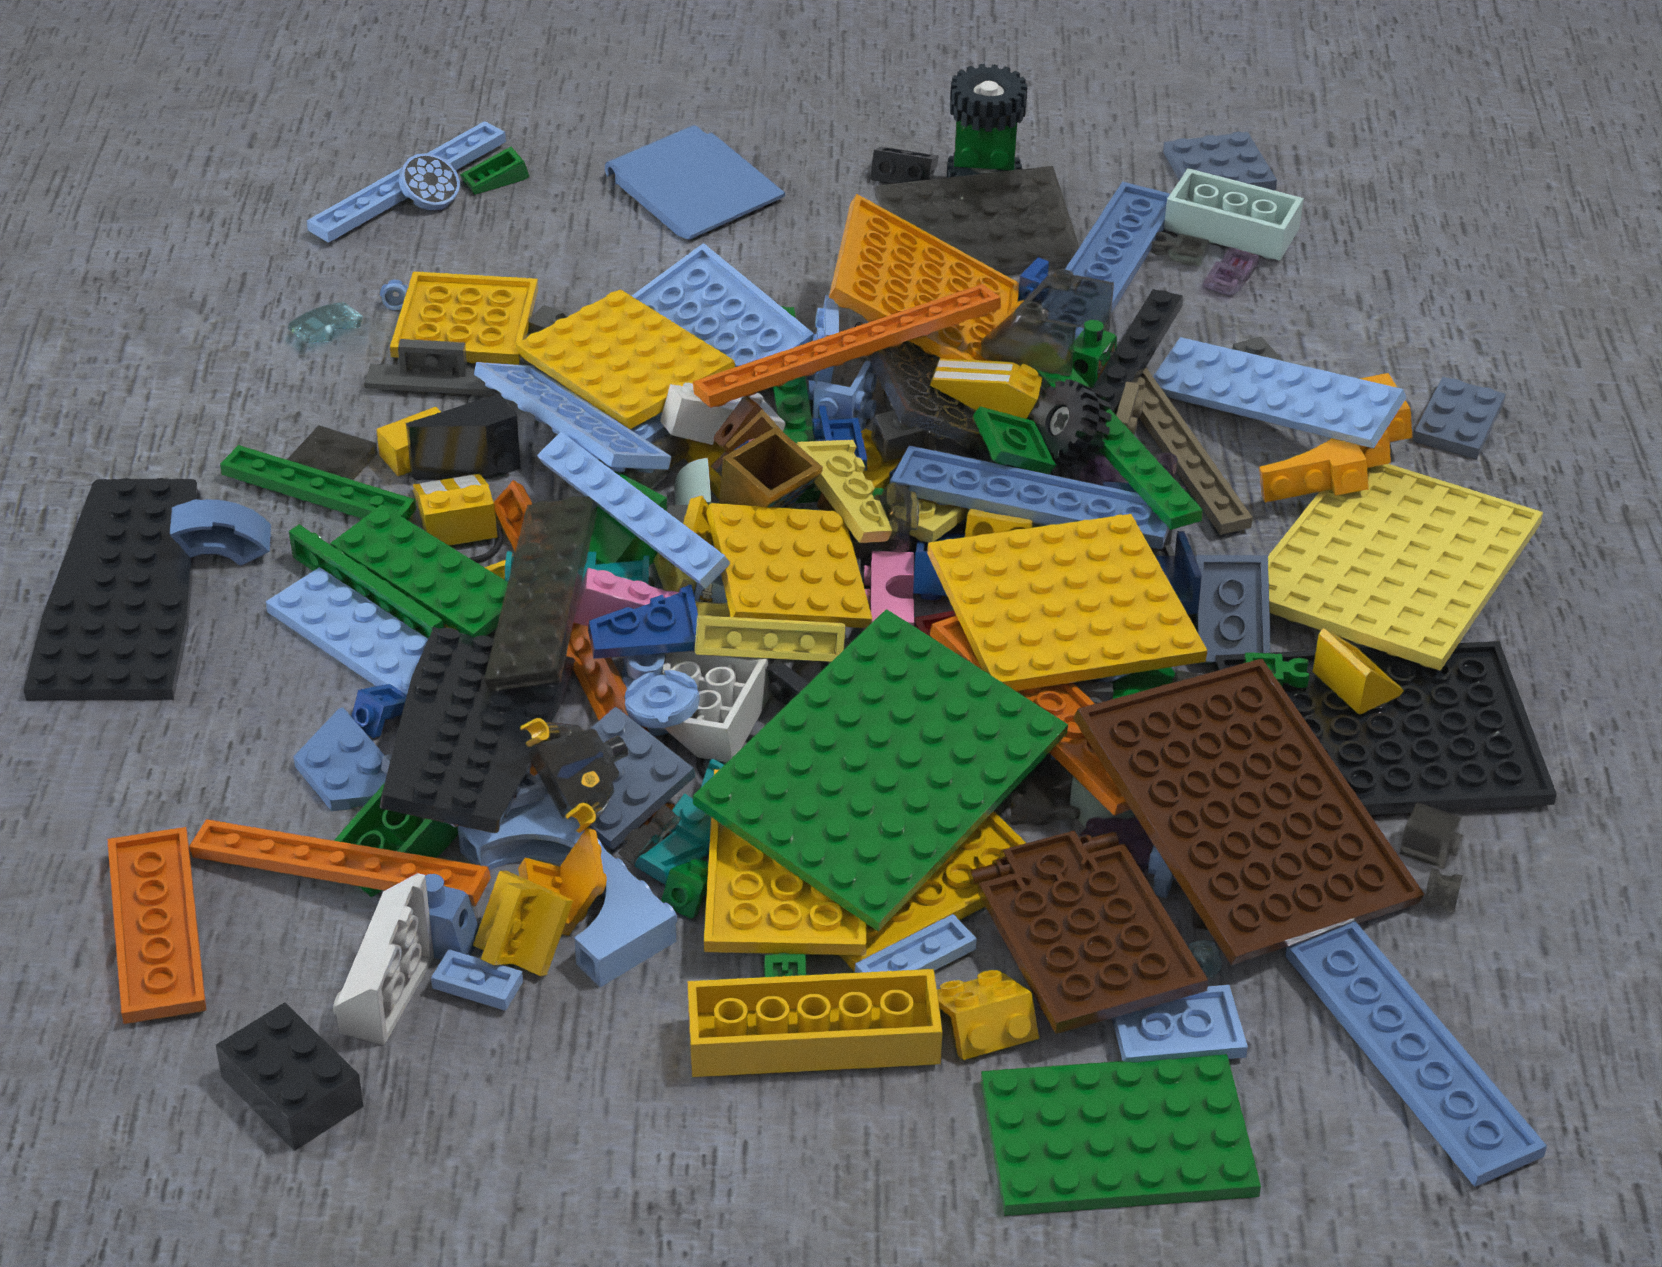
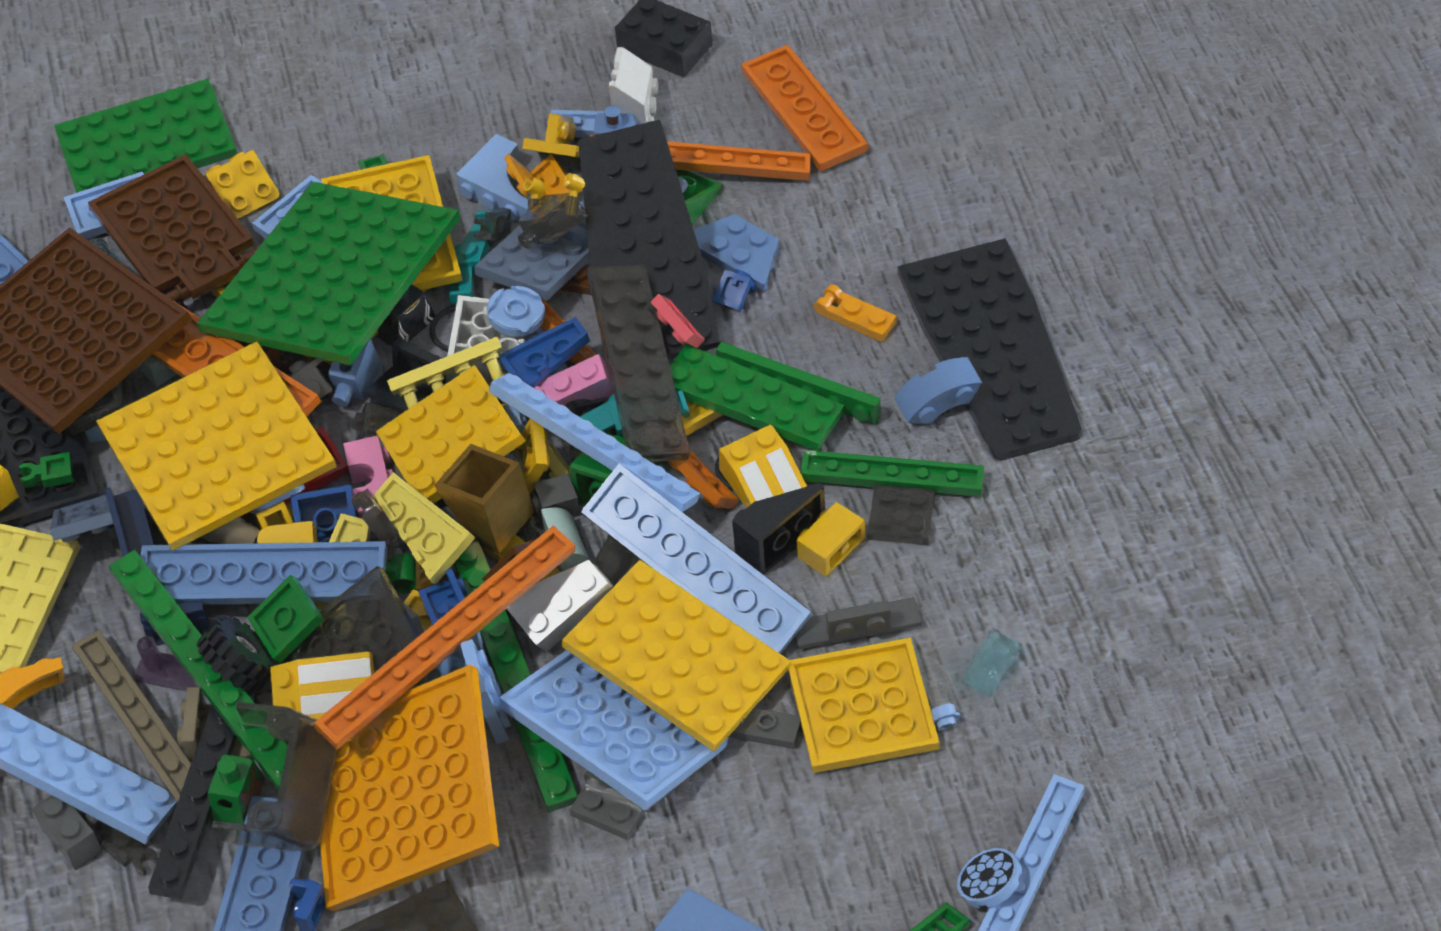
camera: 170 degrees right, 10 degrees up
light blue plate [266,567,428,695] -> none
green bracket [661,859,709,918] -> none
yellow brick [687,969,942,1077] -> none
none -> coral plate [651,294,705,348]
none -> light orange plate [813,284,897,342]

